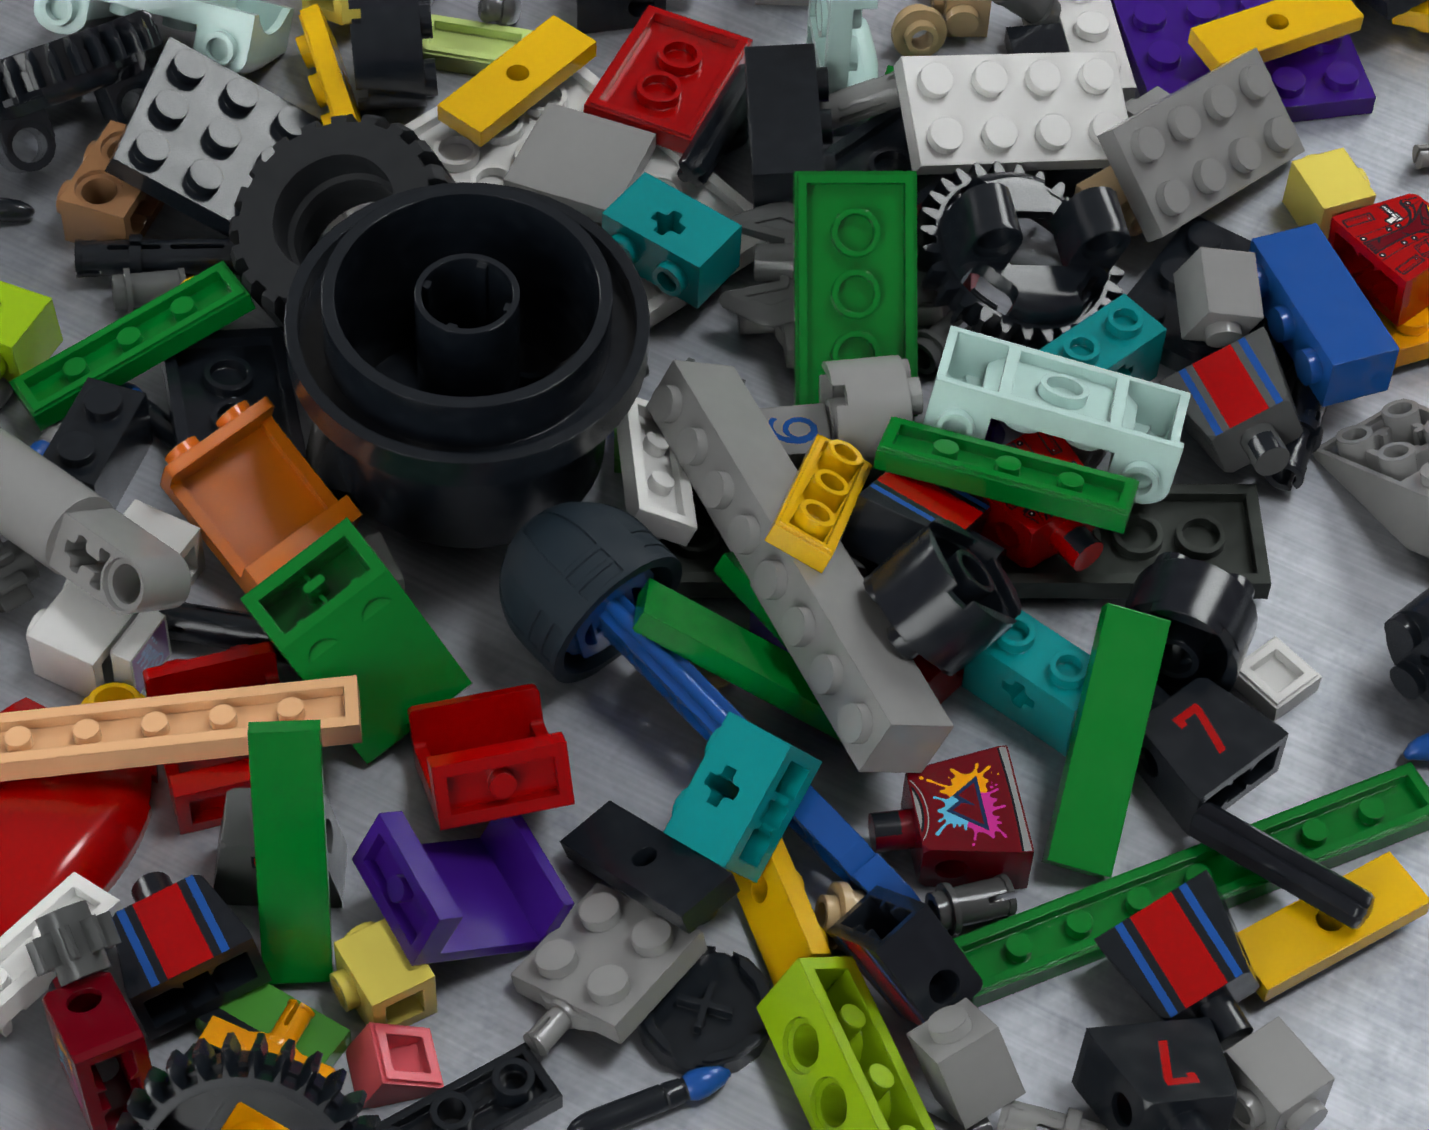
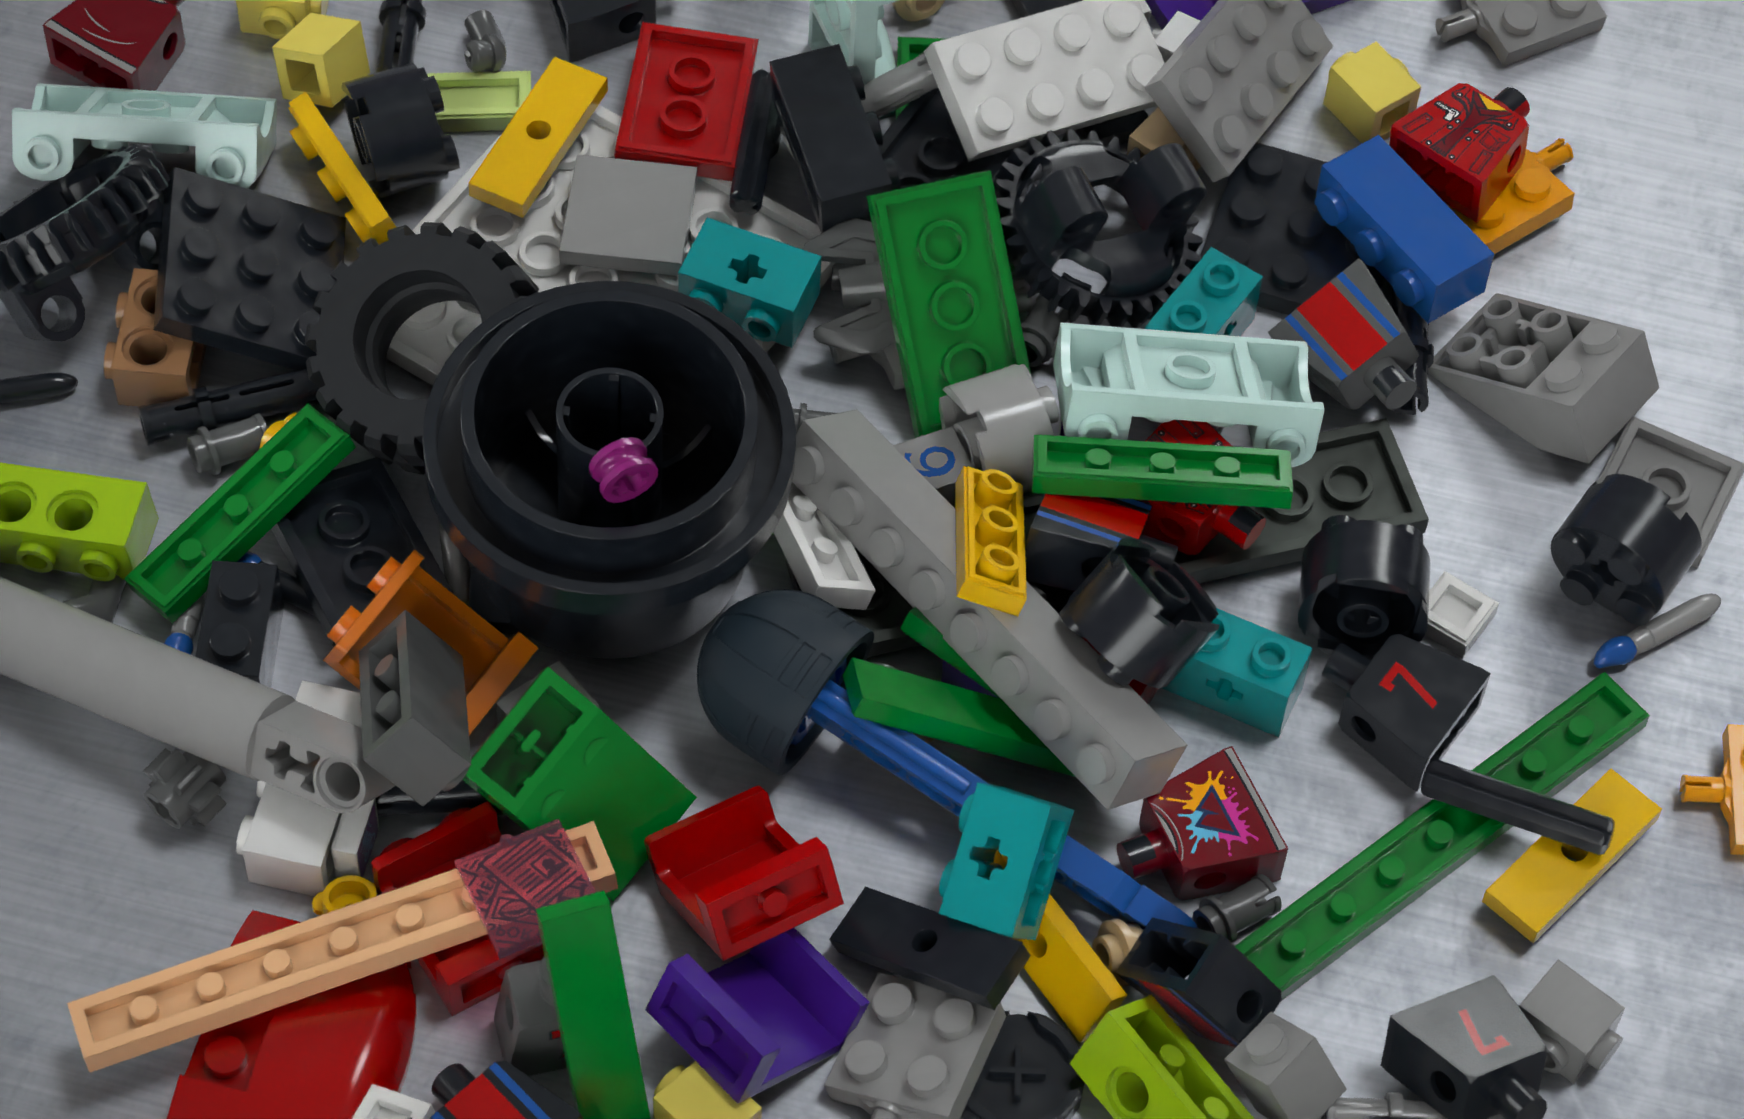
camera: 15 degrees left, 5 degrees up
green tile [1041,603,1171,880] -> none
torso [1094,869,1260,1052] -> none
light grey brick [1173,247,1264,348] -> none
none -> dark grey brick [359,610,471,806]
none -> clear pink piece [454,818,596,959]
none -> magenta bush [589,437,658,503]

